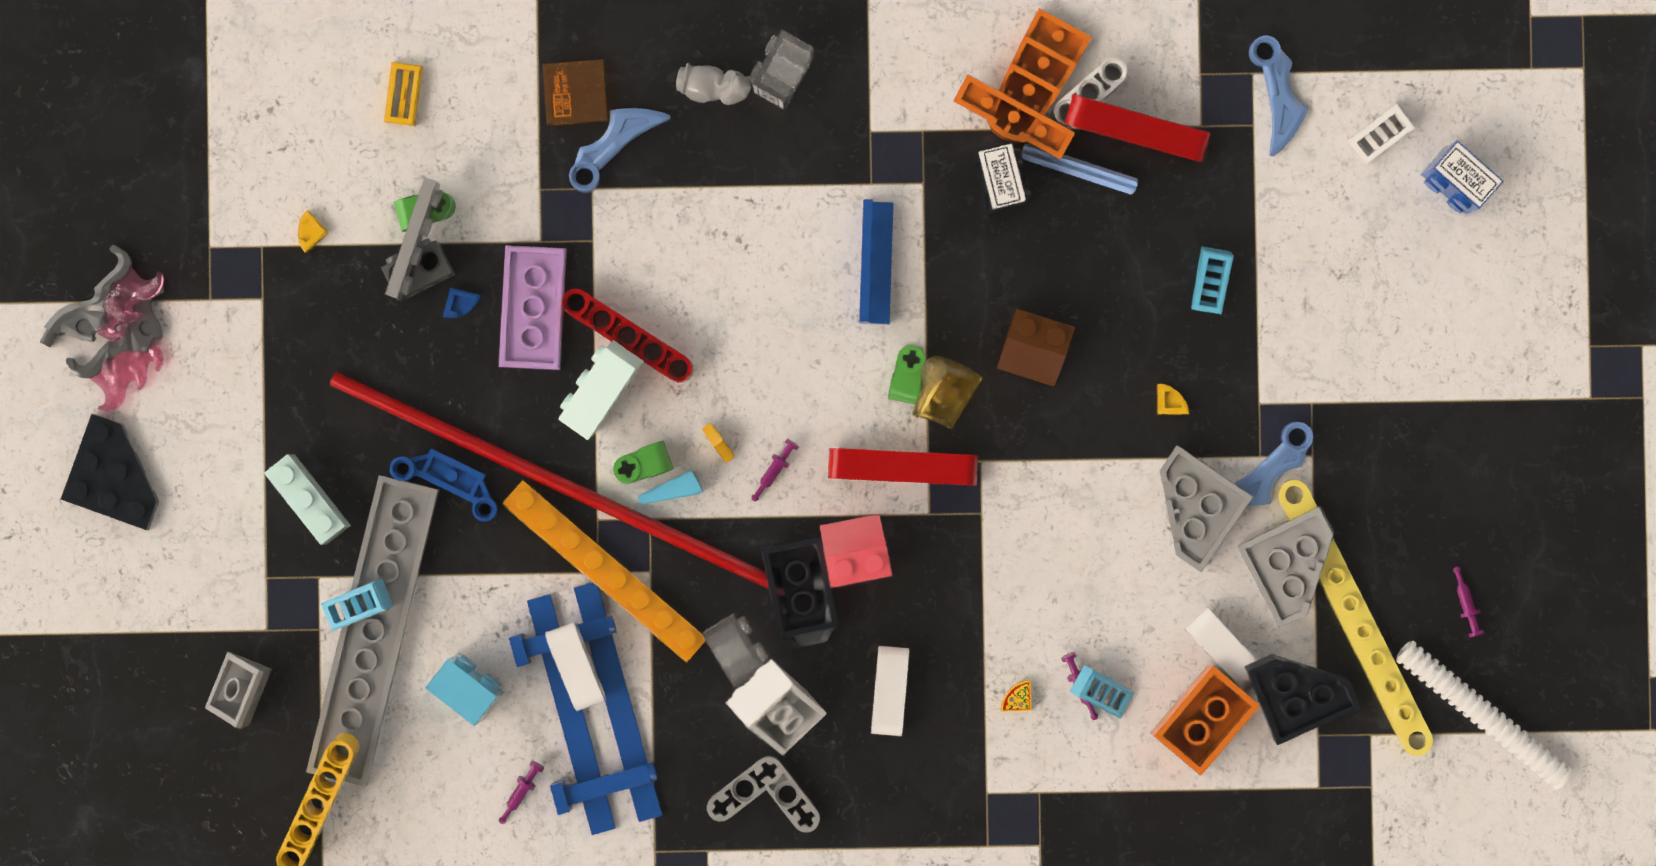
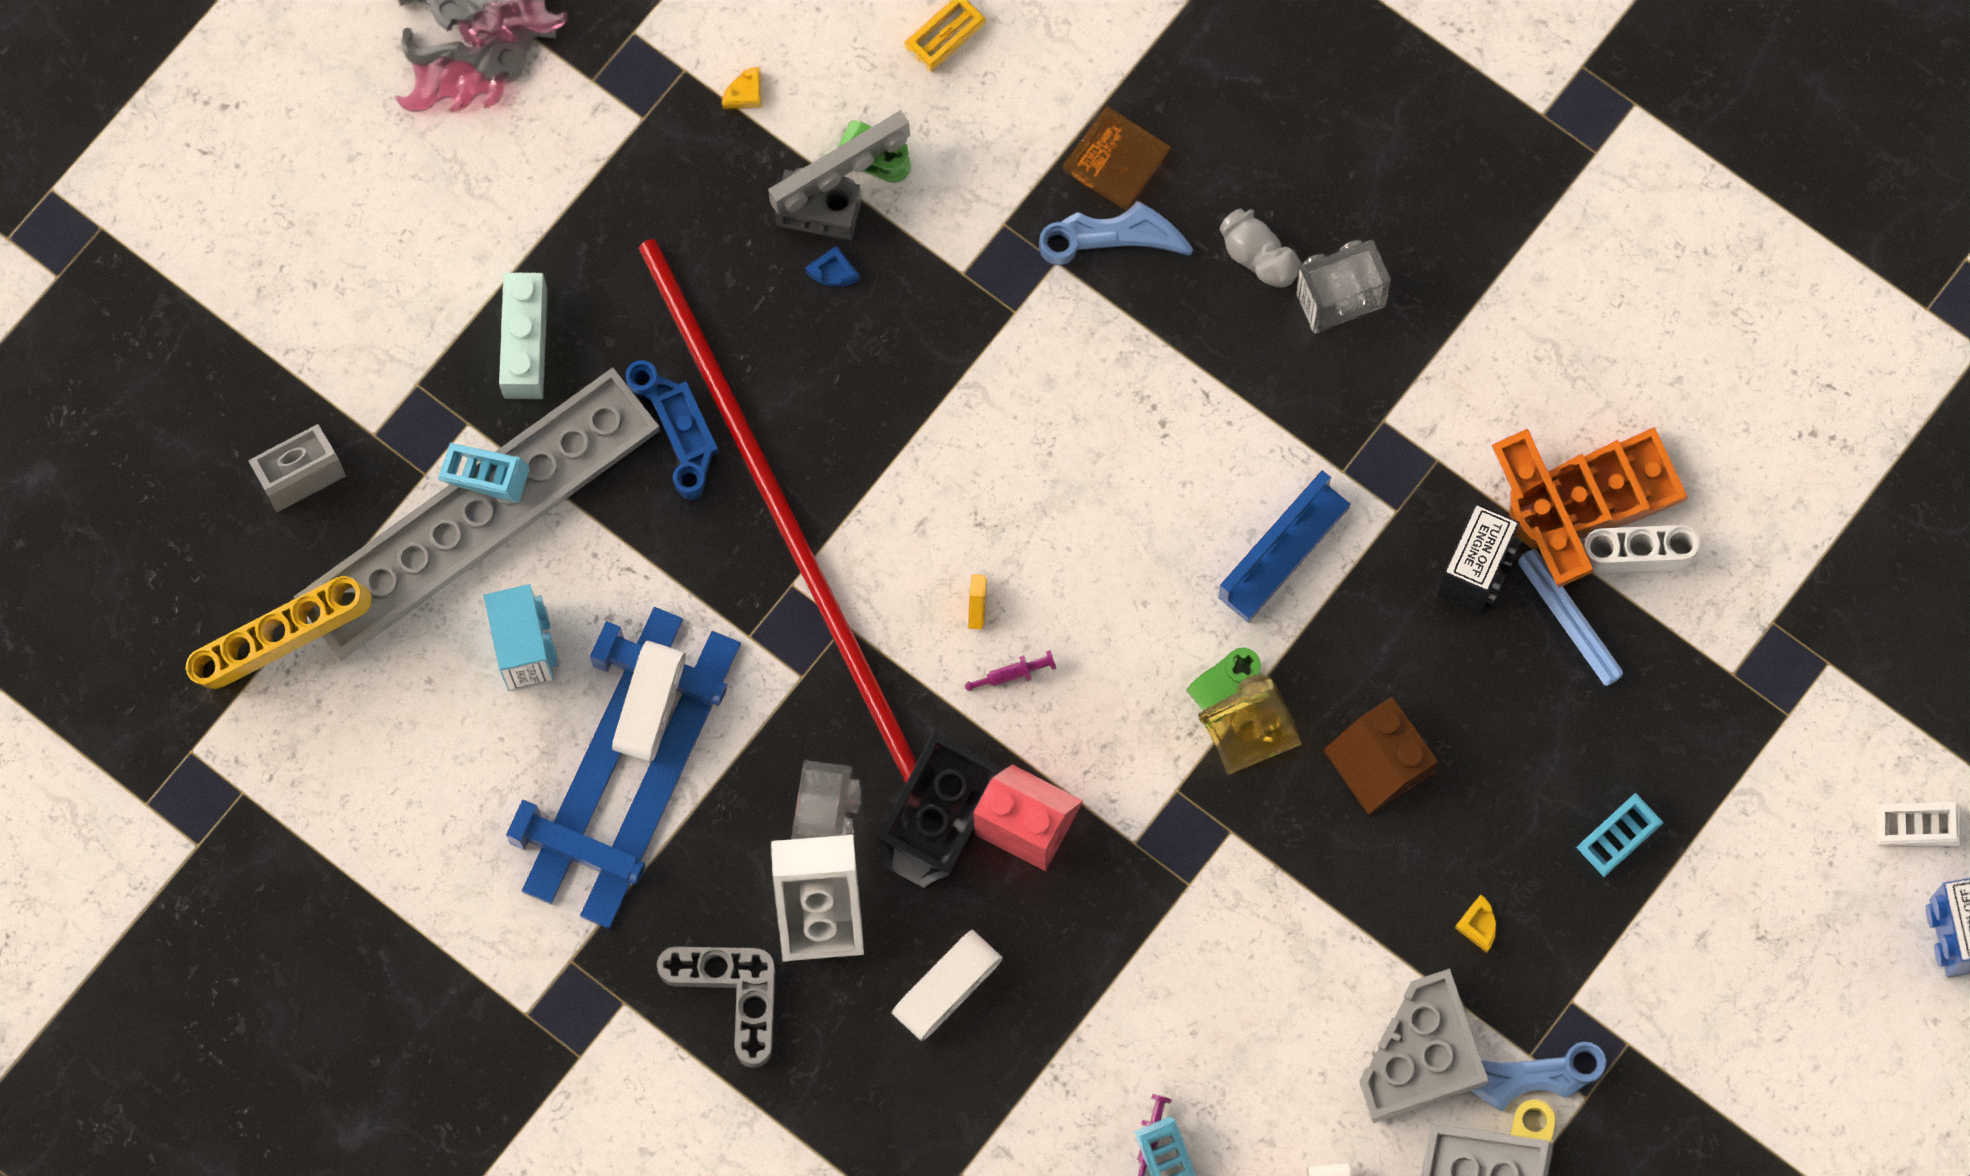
camera: 40 degrees right, 15 degrees down
black plate [60,414,159,530] -> none
lavender tile [499,245,567,370] -> none
magenta piece [499,760,544,824] -> none
light orange plate [502,480,707,663] -> none
light aqua brick [558,340,644,440] -> none
red beam [562,289,693,383] -> none
bright green piece [613,440,674,484] -> none
medium azure slope [638,470,704,504] -> none
red beam [828,448,978,486] -> none
tile [1000,680,1032,712] -> none
red beam [1064,94,1211,162] -> none
medium blue piece [1249,35,1308,156] -> none

